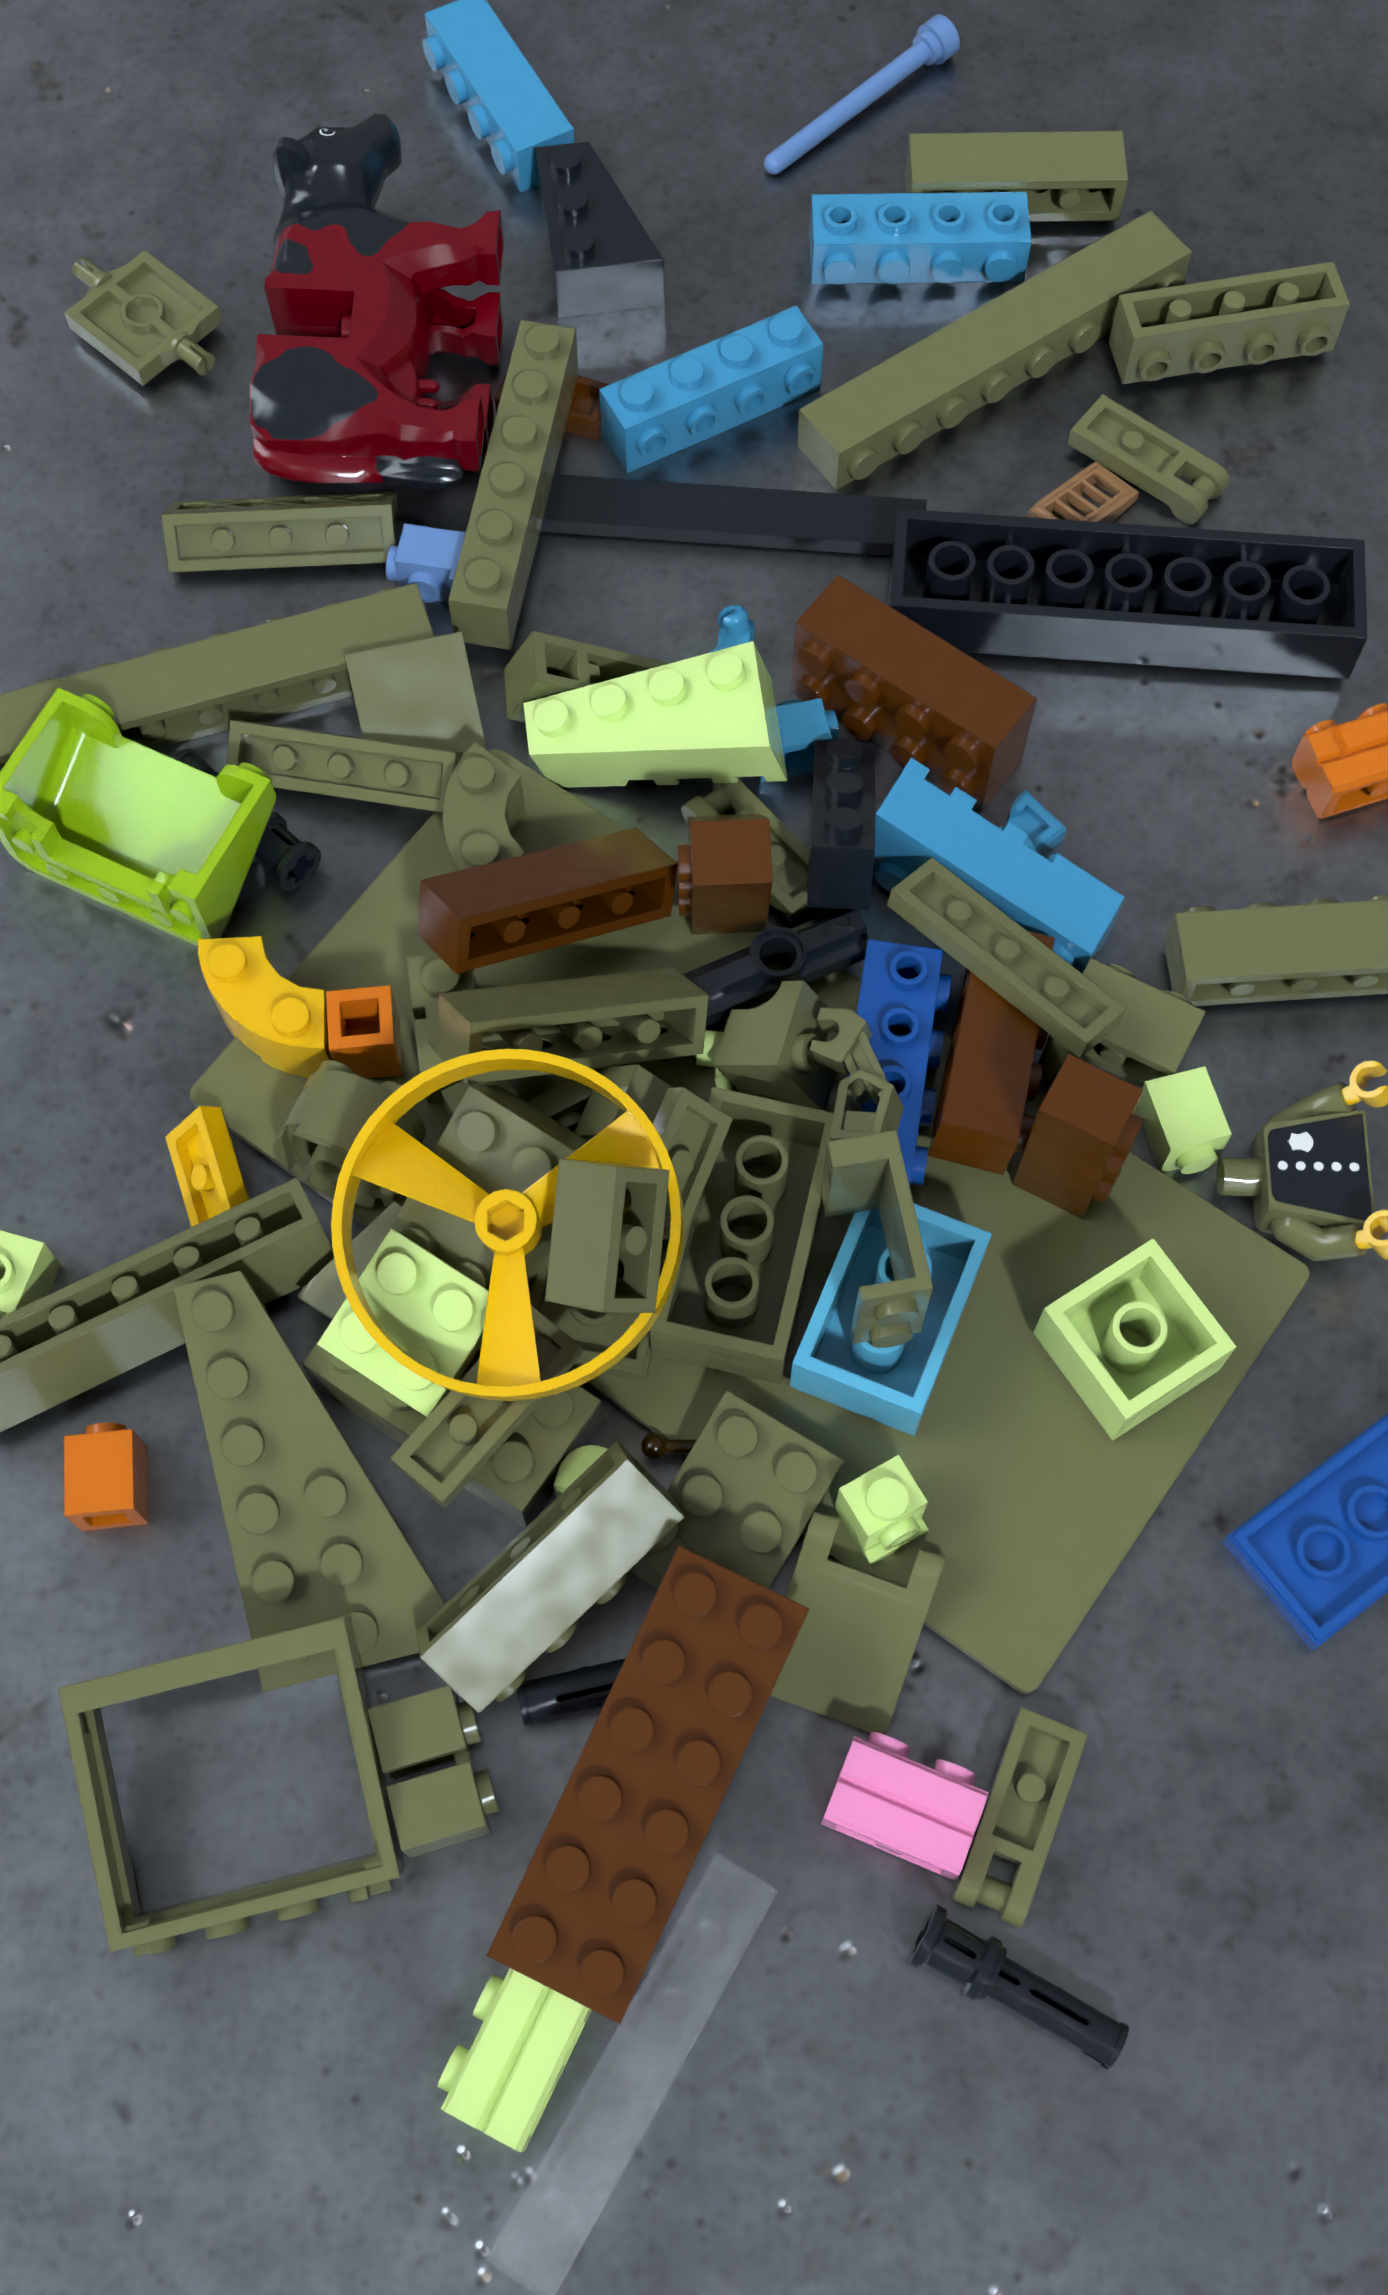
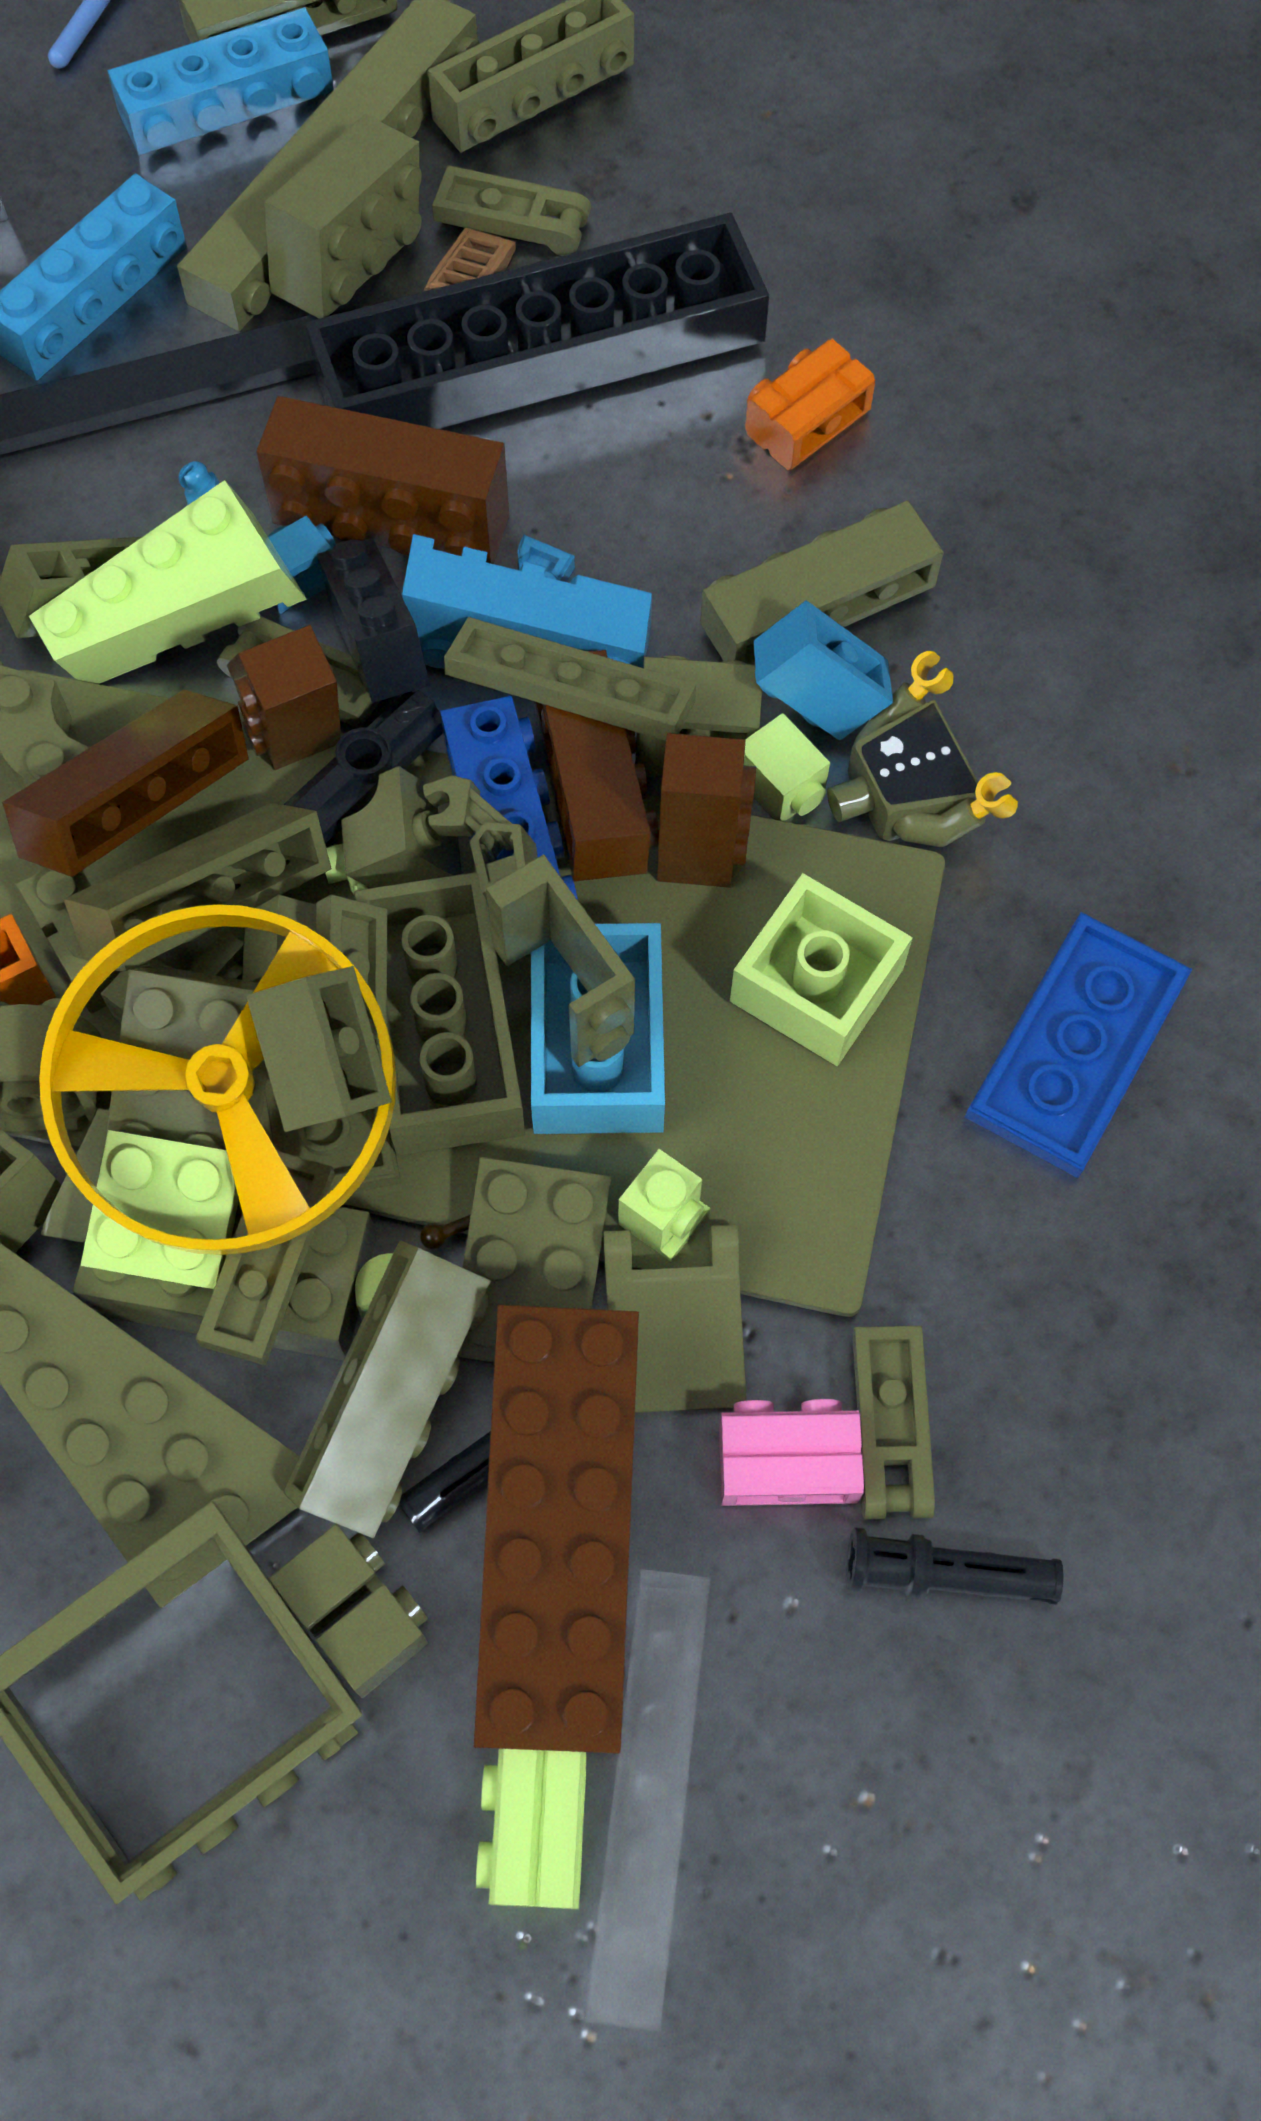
camera: 25 degrees left, 0 degrees up
none -> olive brick [264,114,422,319]
none -> dark azure brick [754,600,893,741]

